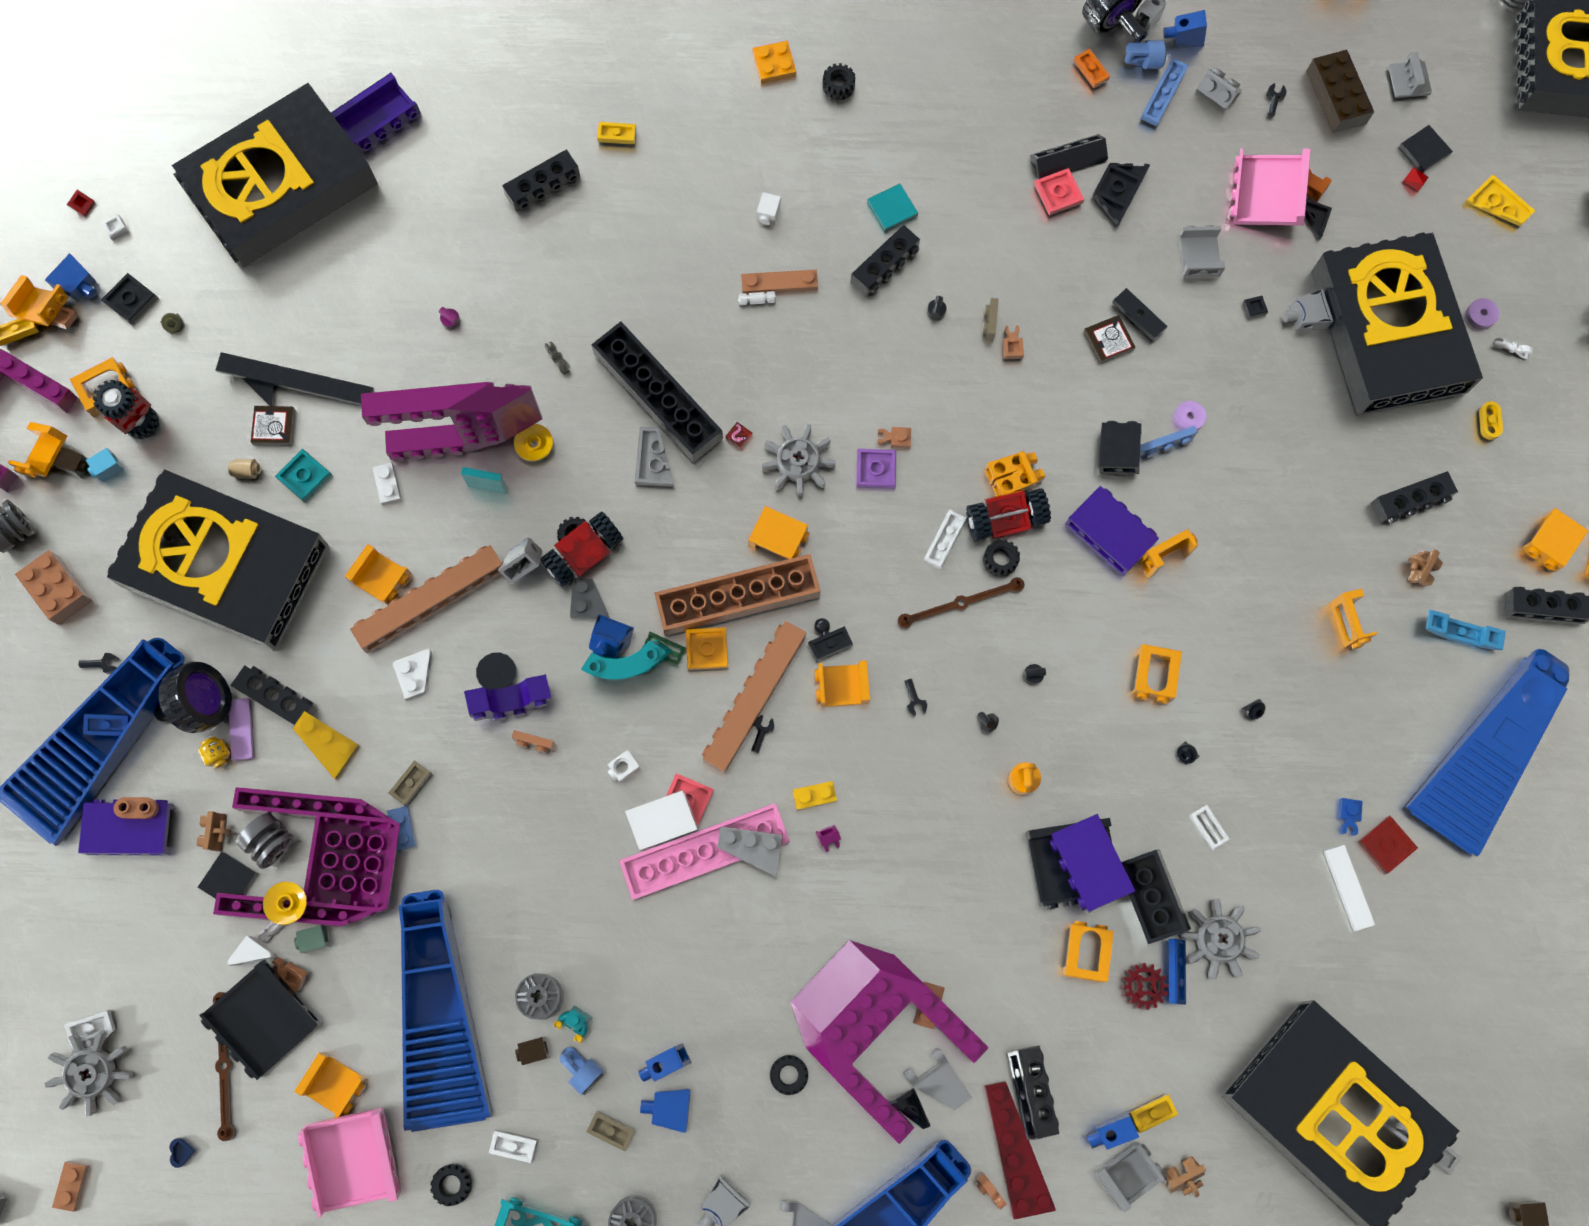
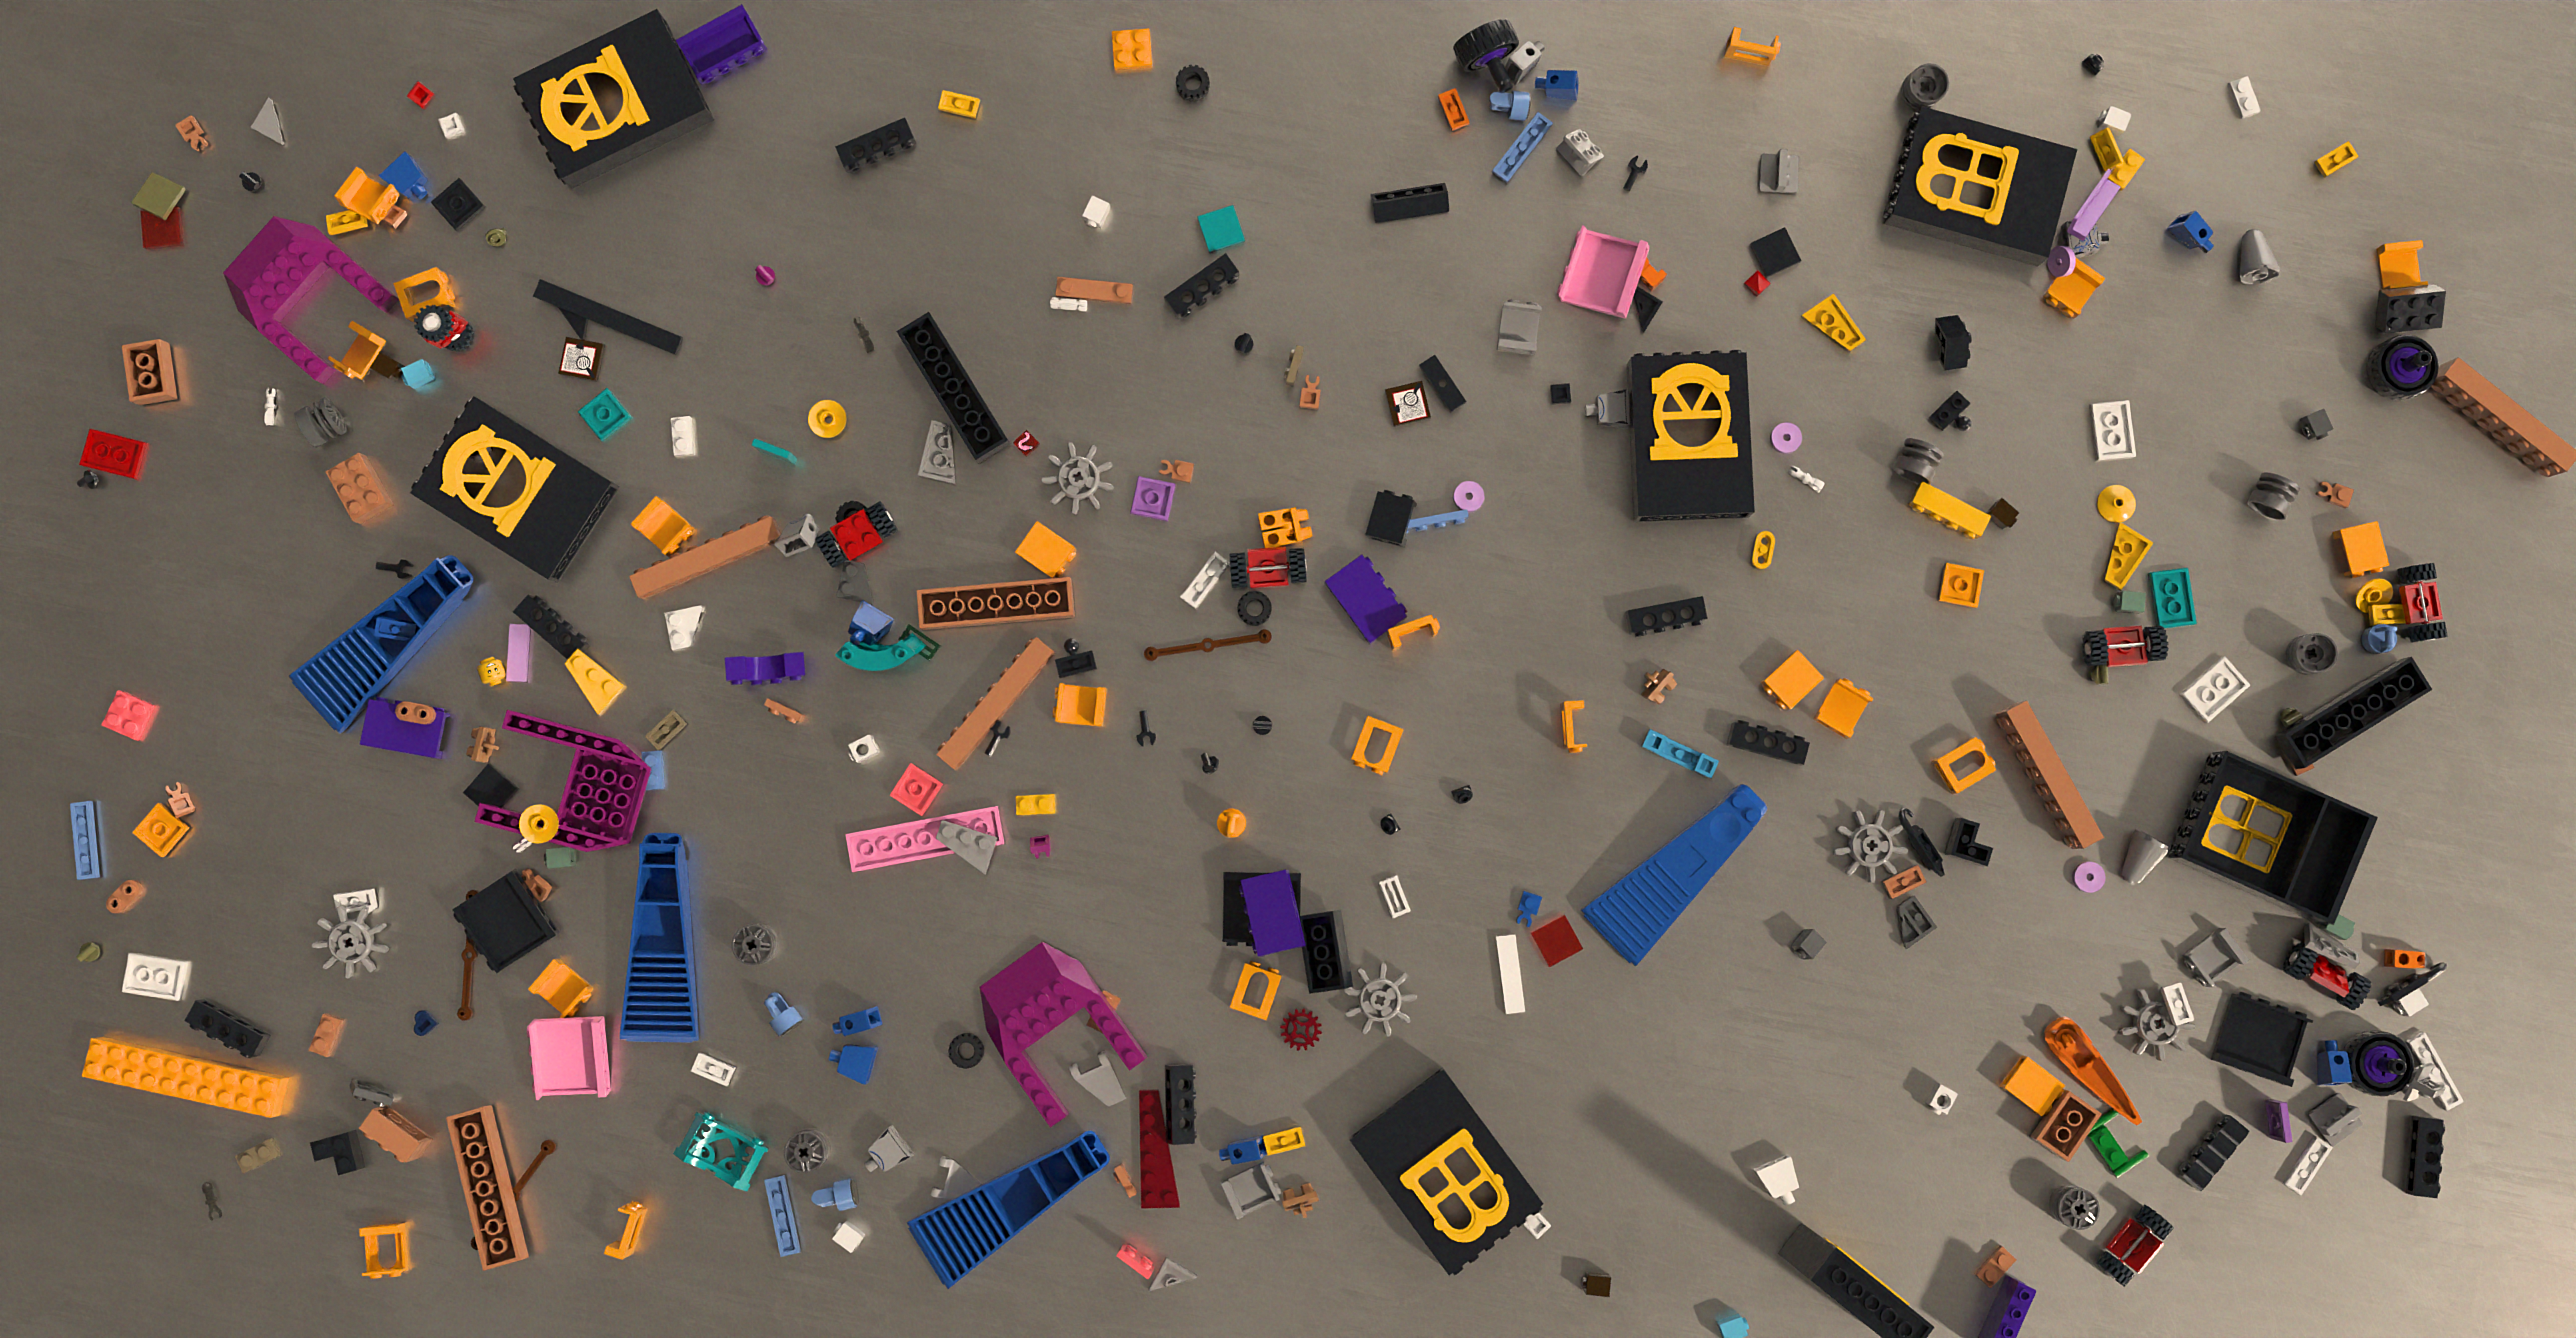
camera: 15 degrees right, 10 degrees up
black wheel [154,662,232,733] -> none
white slope [227,936,277,966] -> none
tan brick [228,459,261,479] -> none
flat silver wheel [236,812,295,869] -> none
magenta wedge [361,382,542,461] -> none
black tyre [430,1164,472,1206] -> none
black tile [476,652,517,689] -> none
dark brown brick [515,1037,550,1065] -> none
teal piece [553,1005,593,1043] -> none
dark tan plate [586,1111,635,1151] -> none
white tile [625,790,698,850] -> none
light orange plate [686,627,728,670] -> none
black tile [890,1088,930,1129] -> none
coral plate [1034,168,1084,216] -> none
black wing [1093,163,1150,226] -> none
blue tile [1169,939,1186,1005] -> none
dark brown brick [1306,49,1374,133] -> none

